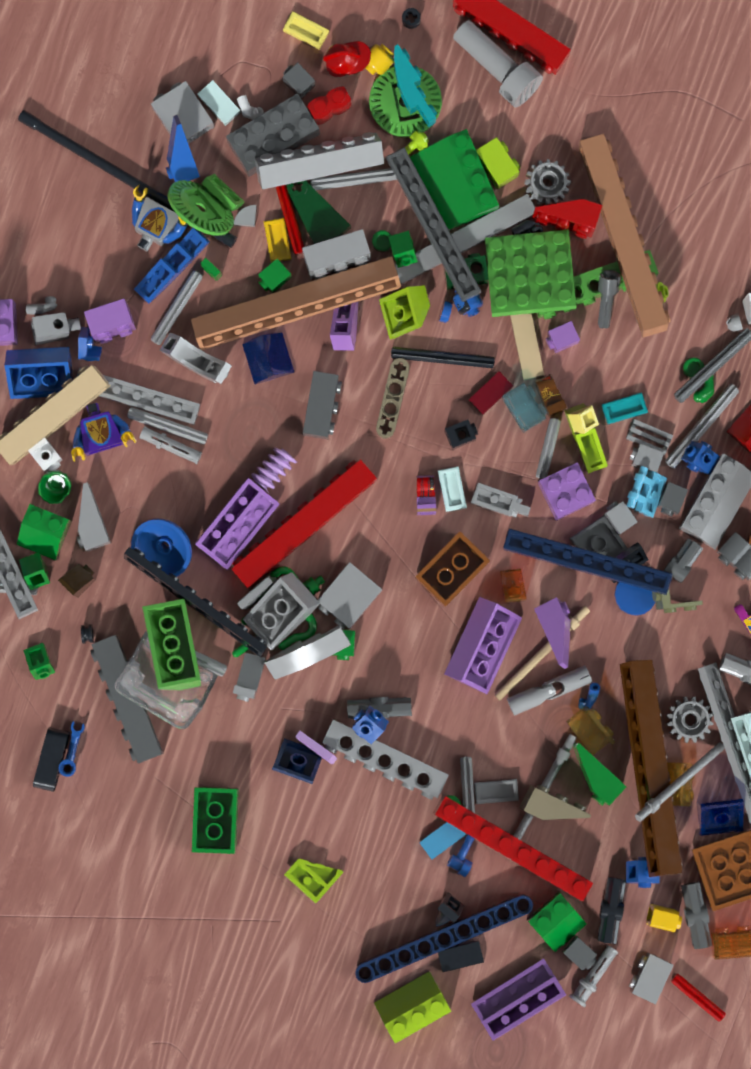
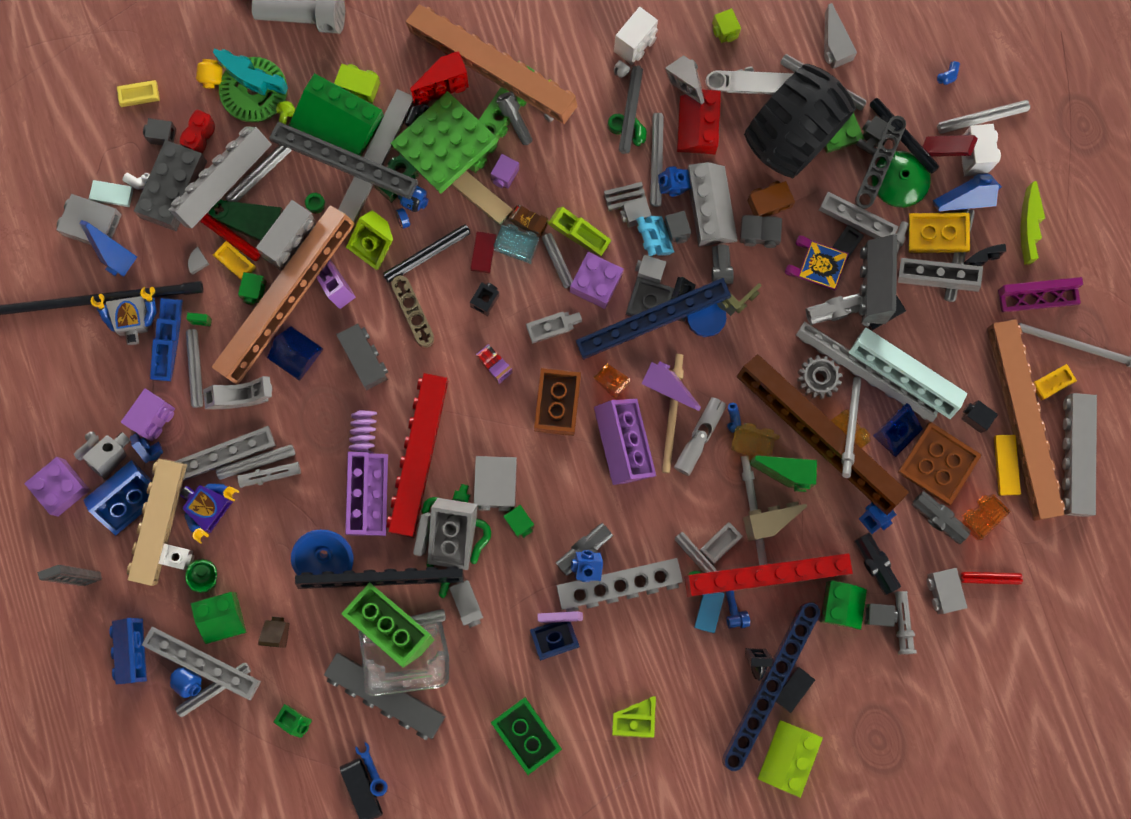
camera: 45 degrees left, 5 degrees down
green brick [19,552,50,590] -> none
light grey slope [77,482,111,552] -> none
black bush [81,624,94,644] -> none
bright green piece [167,180,234,236] -> none
bright green plate [201,174,245,211] -> none
light grey slope [264,625,351,679] -> none
red piece [323,41,371,77] -> none
green brick [389,230,418,268] -> none
black bush [402,8,421,29] -> none
light aqua tile [438,467,467,512] -> none
medium lavender brick [471,959,566,1041] -> none
light grey gear [524,159,571,205] -> none
light yellow slope [568,405,599,434] -> none
teal tile [601,392,648,425] -> none
yellow brick [646,904,682,932] -> none

